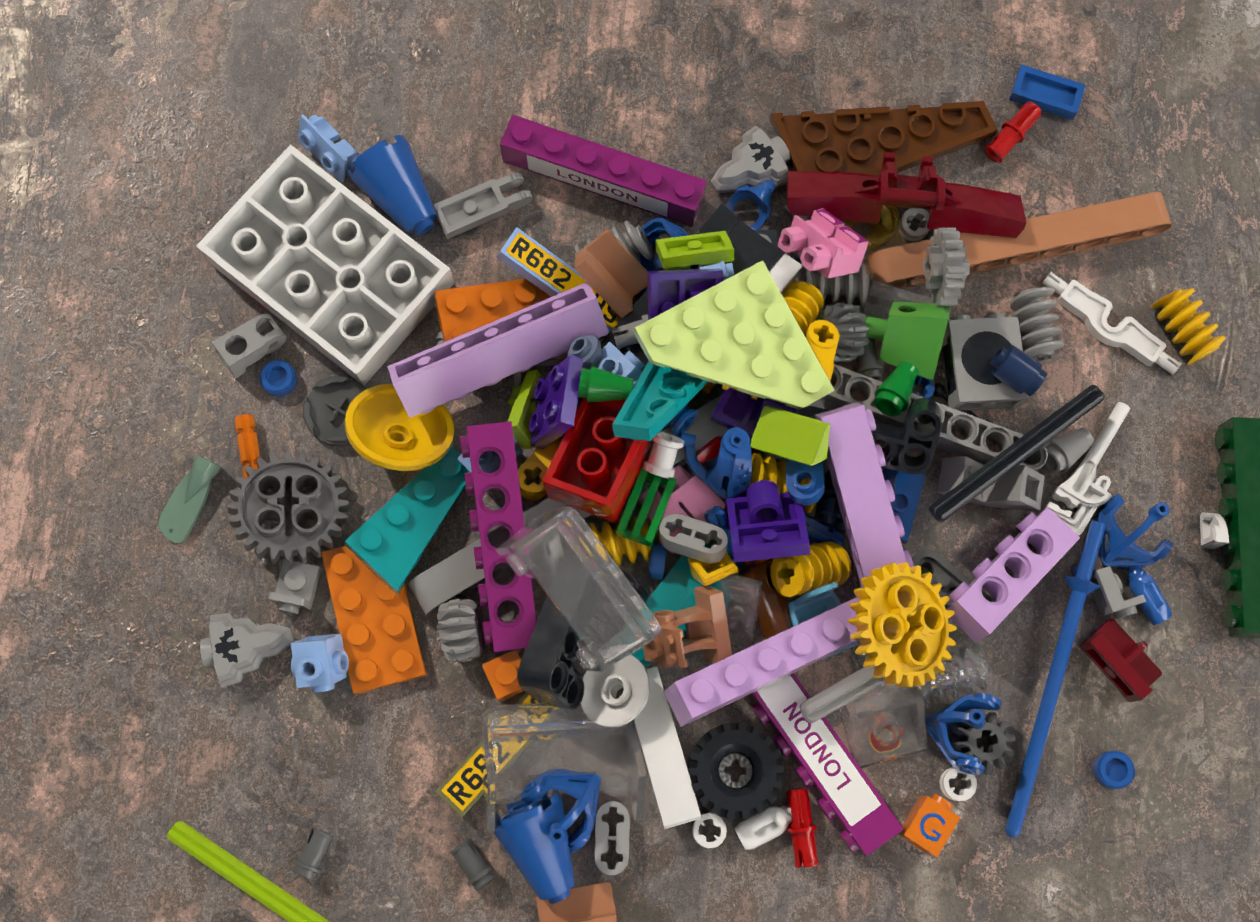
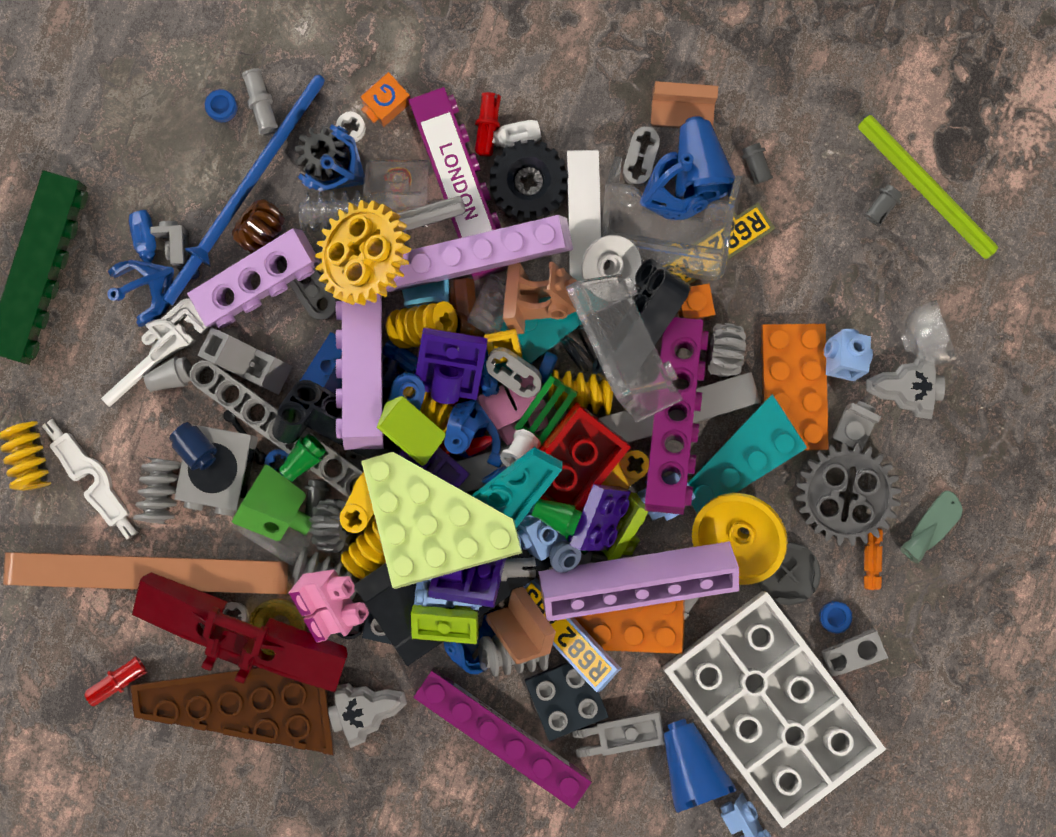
camera: 165 degrees left, 10 degrees up
white bush [692,813,727,848] -> none
blue piece [725,180,775,230] -> none
light grey gear [922,227,970,306] -> none
black axle [929,385,1105,522] -> none
blue tile [1009,64,1085,120] -> none
dark red panel [1079,619,1162,703] -> none
white tile [1200,513,1229,549] -> none
none -> reddish brown gear [232,199,285,253]
none -> light grey pin [242,68,278,135]
none -> black brick [525,662,609,741]
none -> clear cylinder [901,300,957,365]

